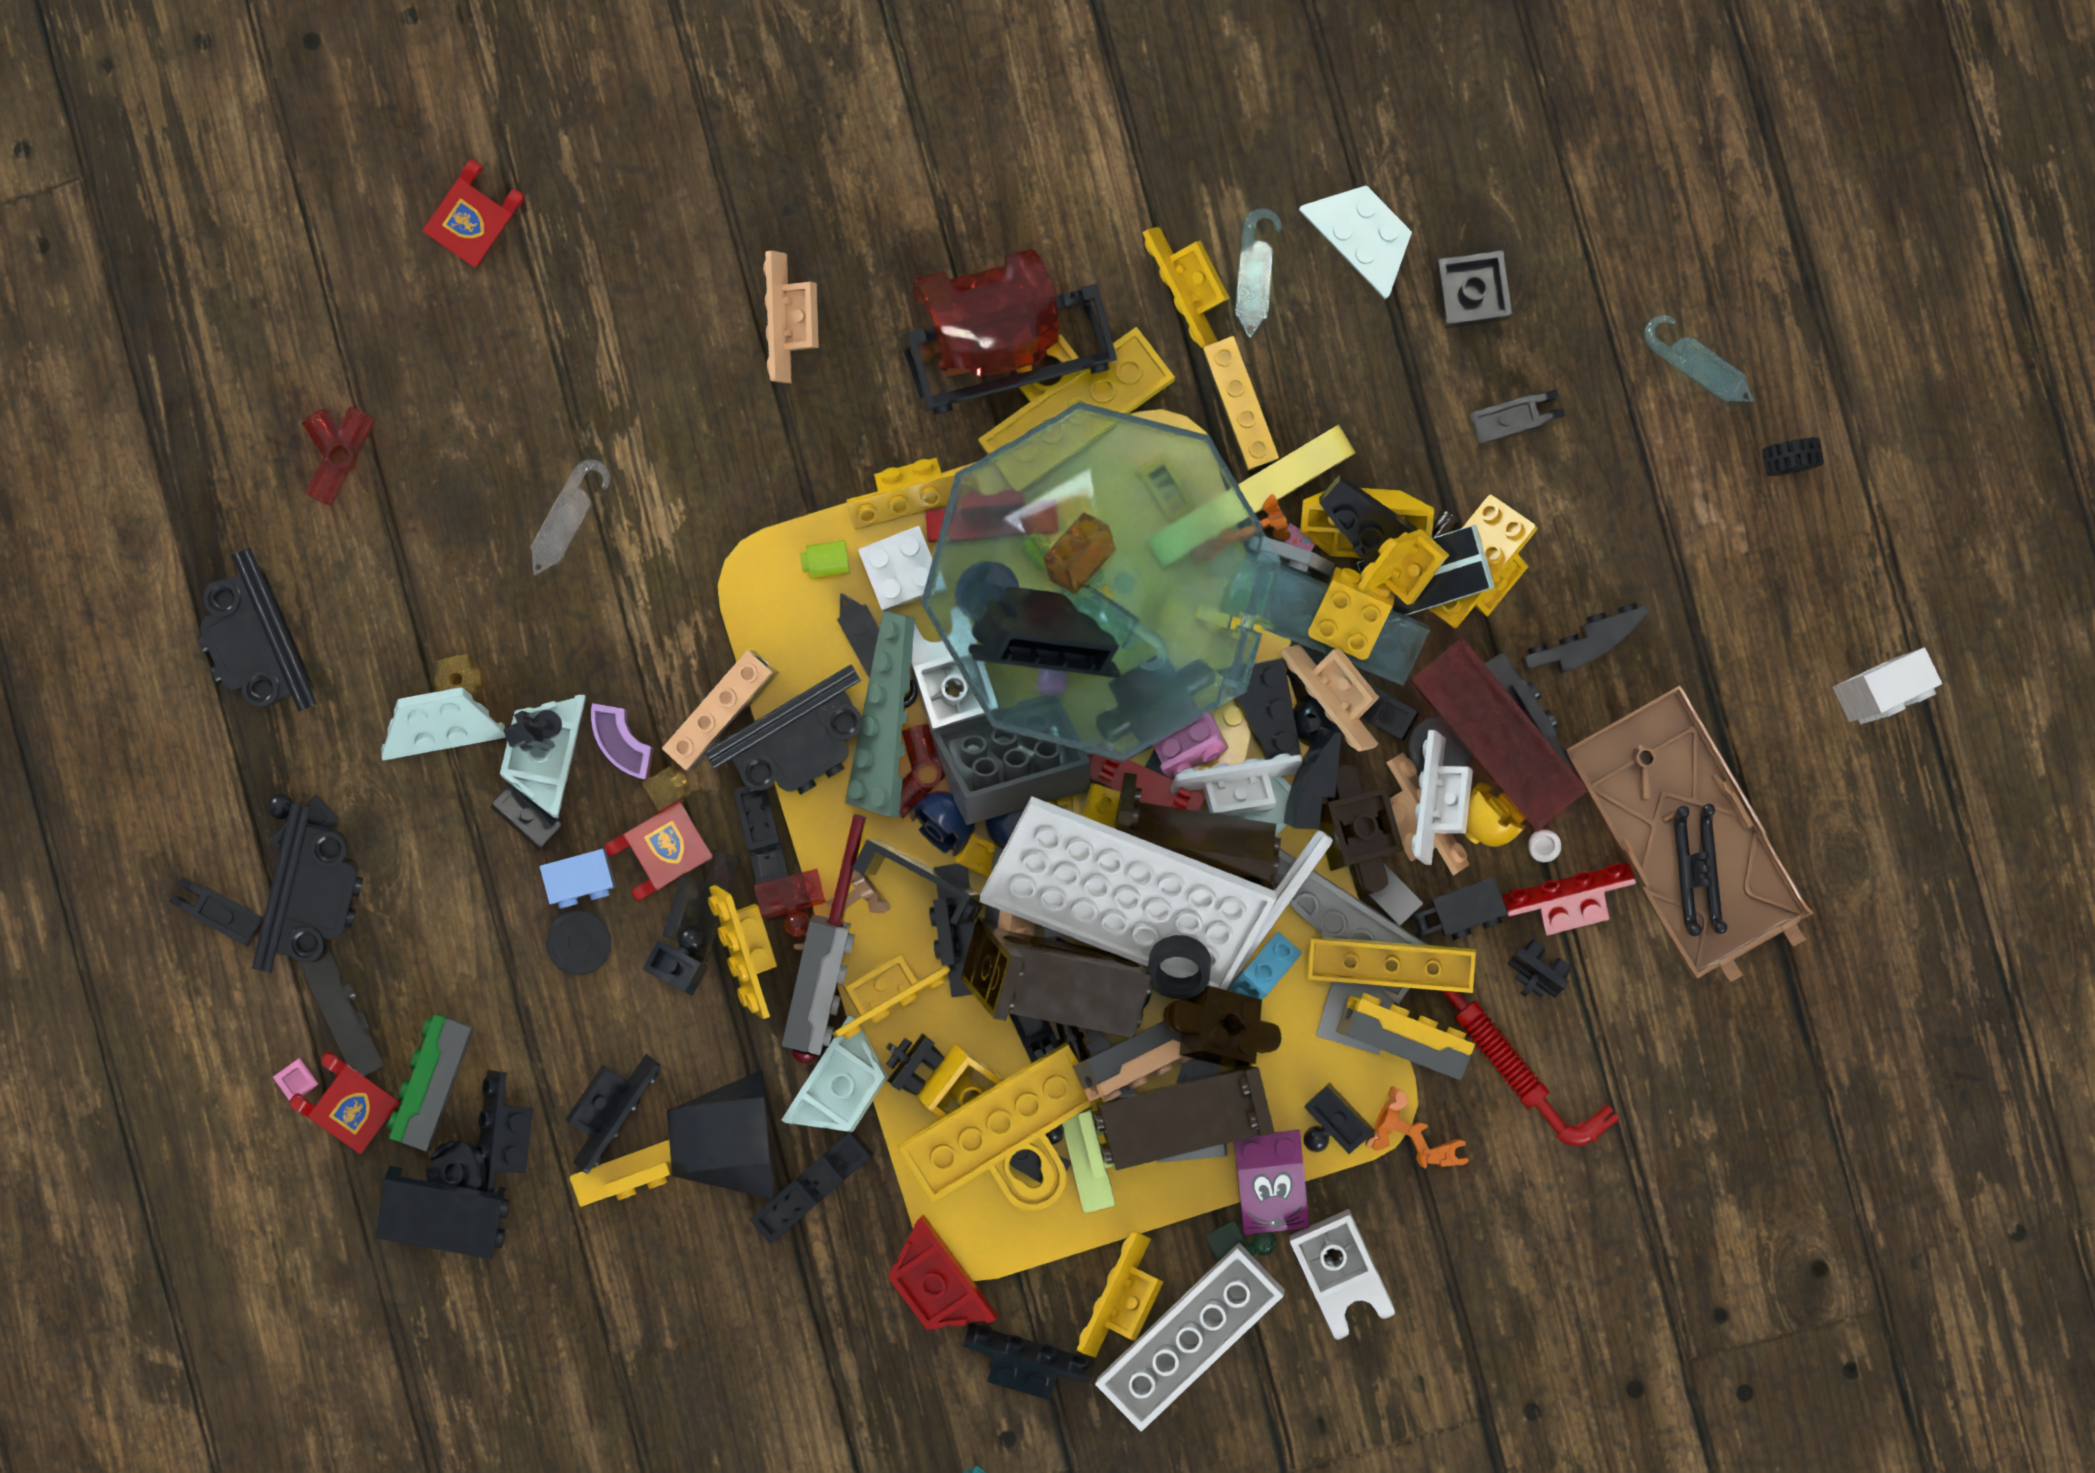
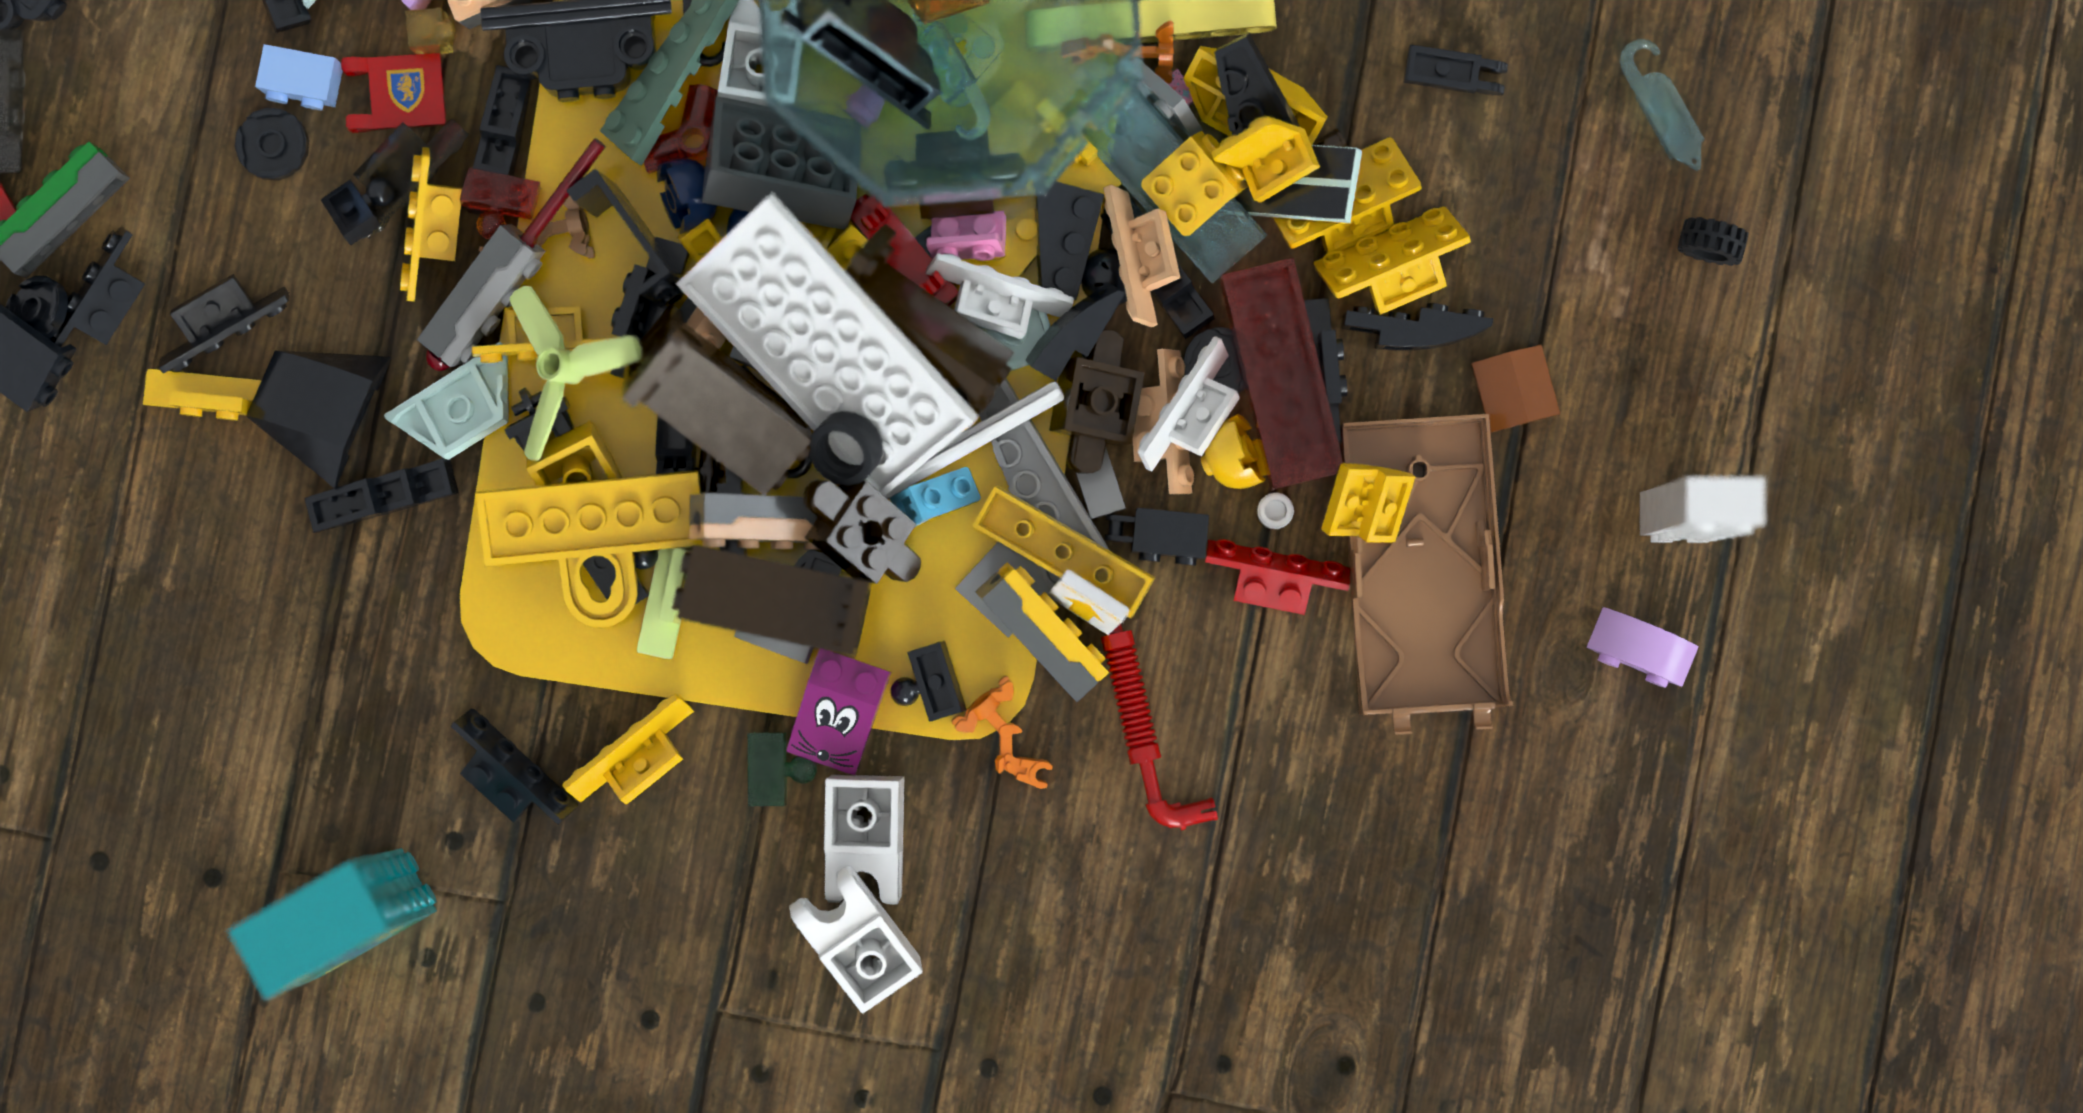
camera: 30 degrees right, 0 degrees up
red wing [888,1214,998,1330] -> none
white brick [1095,1243,1285,1432] -> none
black hips [1507,939,1571,998] -> none
black piece [1674,803,1727,937] -> none
none -> yellowish green piece [510,286,642,461]
none -> white brick [789,866,923,1014]
none -> white tile [1048,570,1130,635]
none -> yellow bracket [1314,207,1471,315]
none -> yellow slope [1321,463,1416,542]
none -> dark orange slope [1471,345,1560,433]
none -> lavender brick [1587,607,1699,688]

